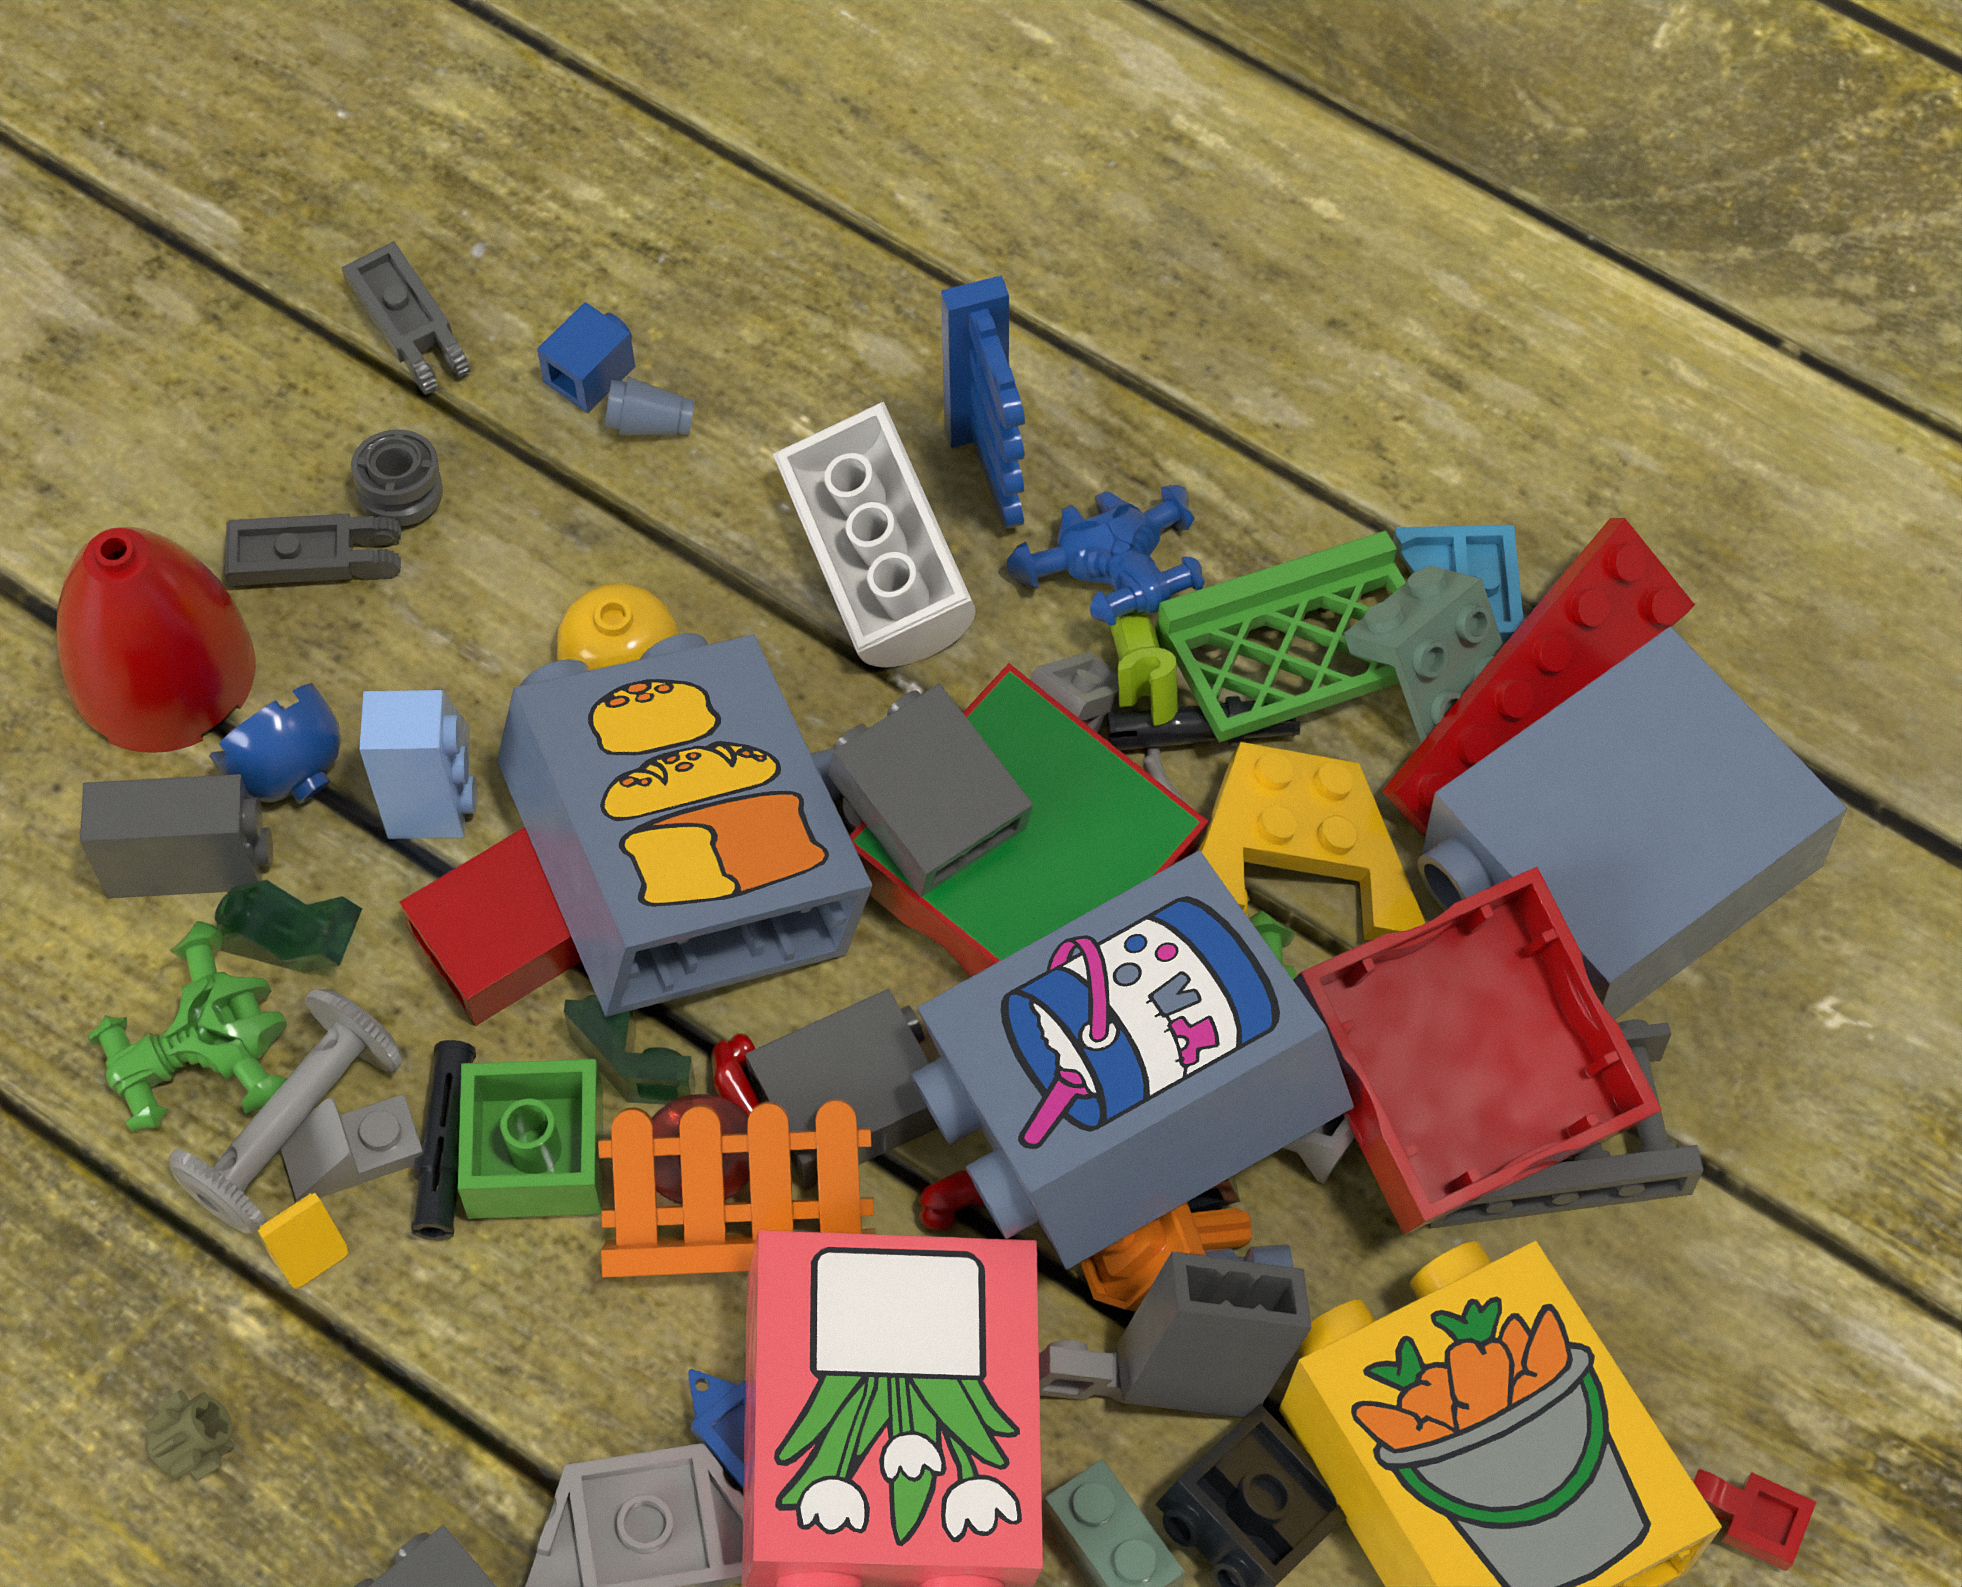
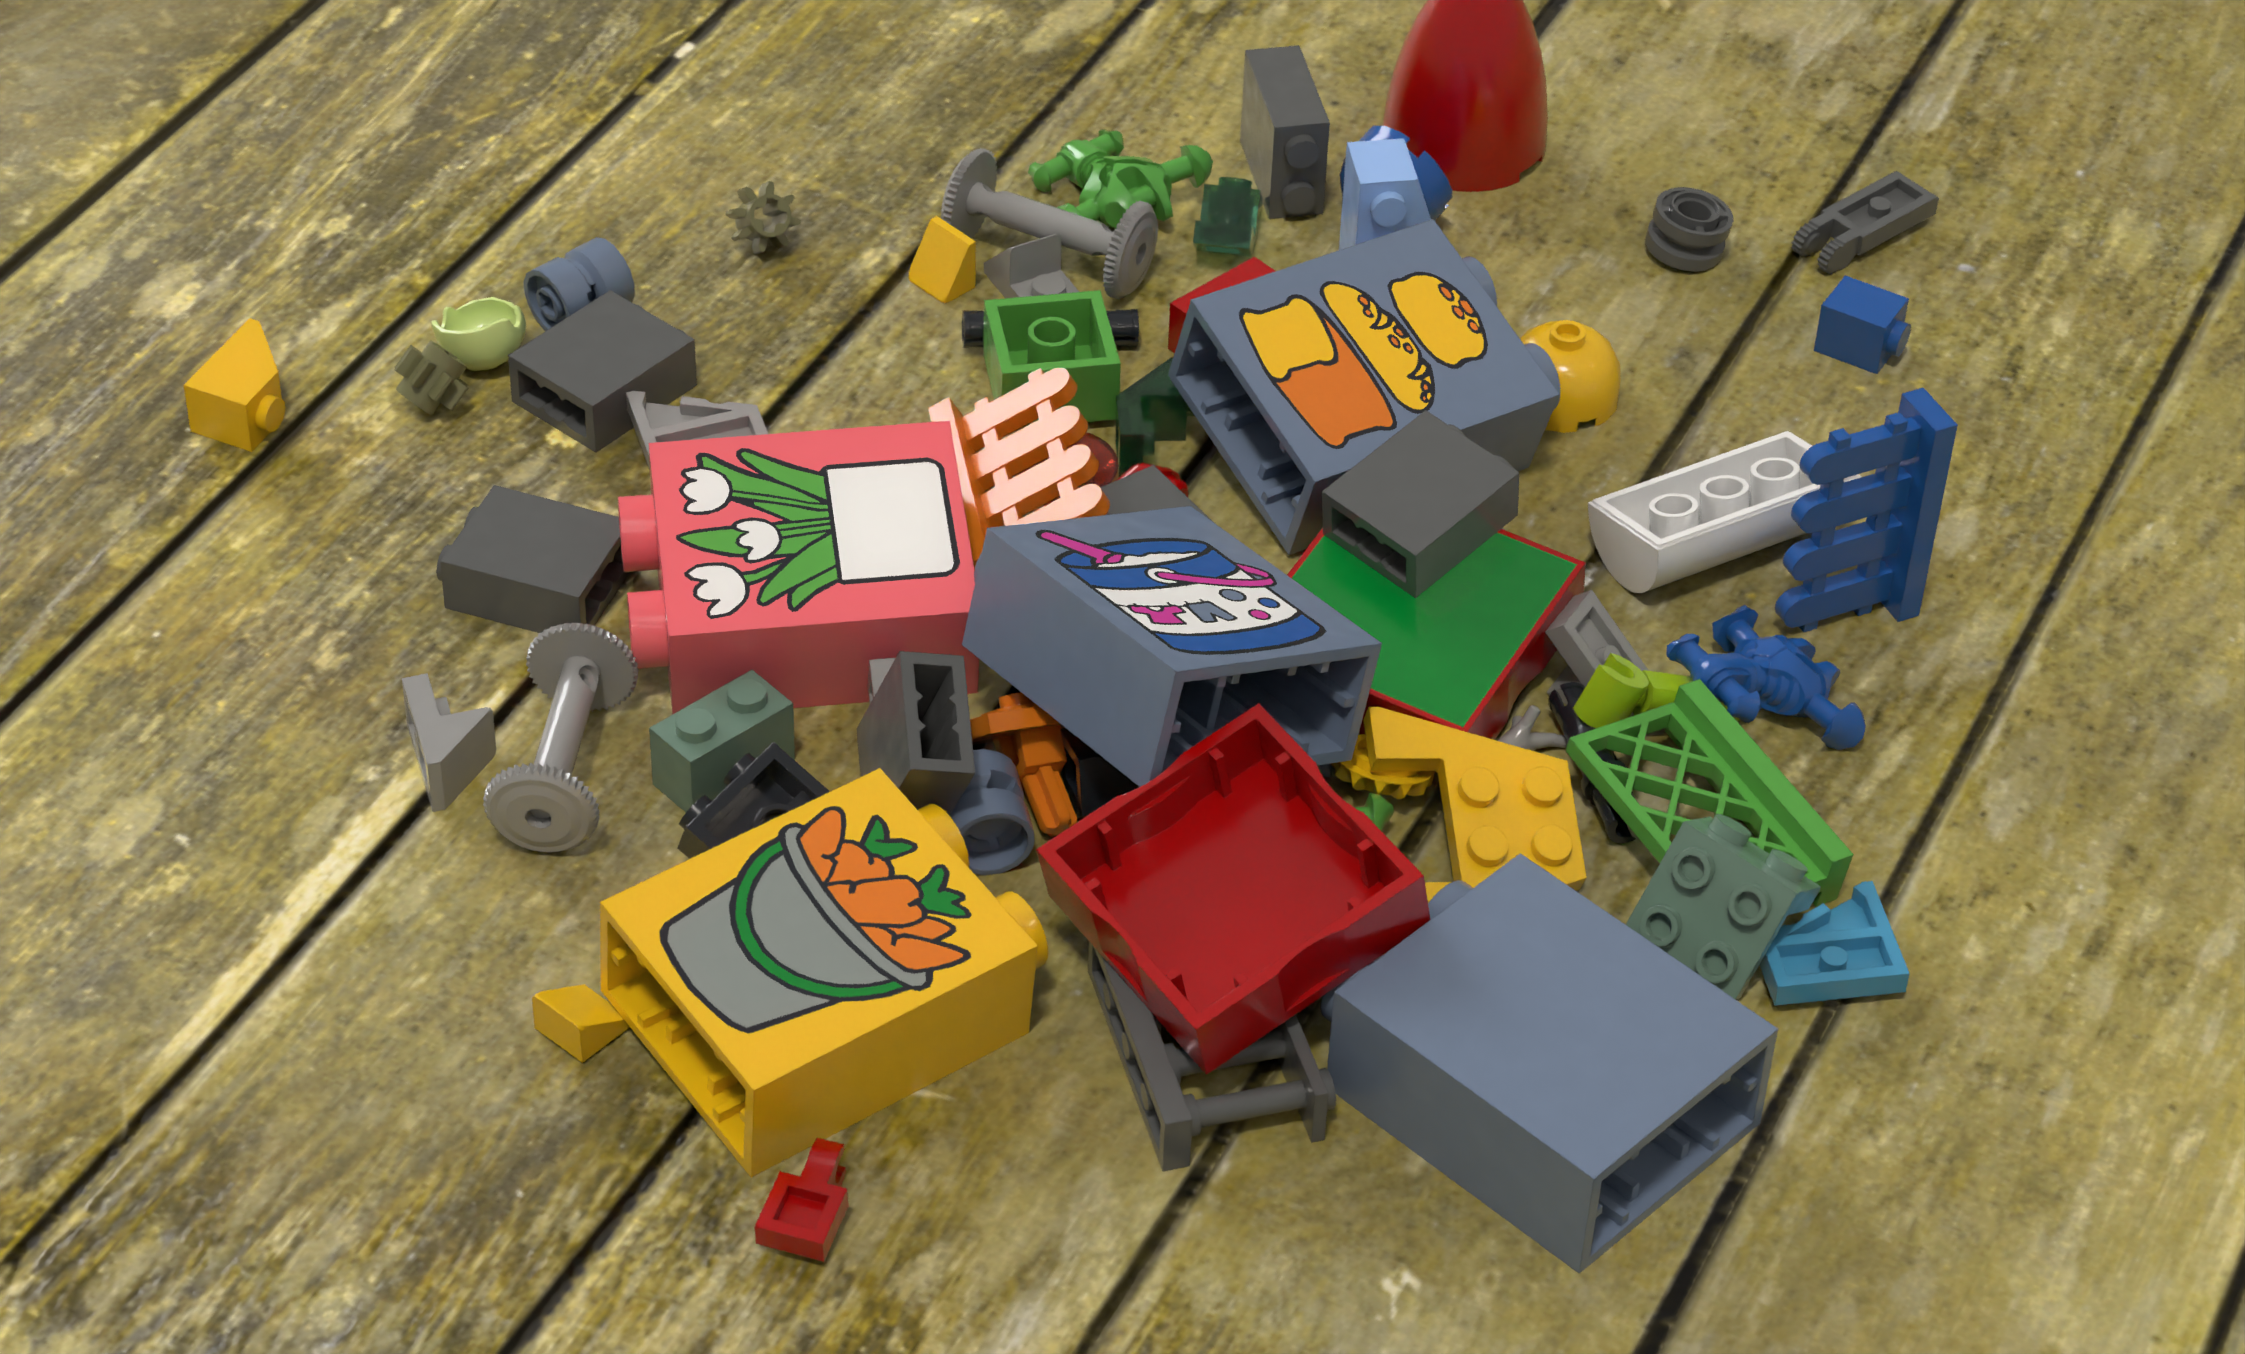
camera: 80 degrees right, 20 degrees down
dark grey hinge [225,513,401,586] -> none
sand blue cone [604,376,695,436] -> none
red wing [1382,518,1695,835] -> none

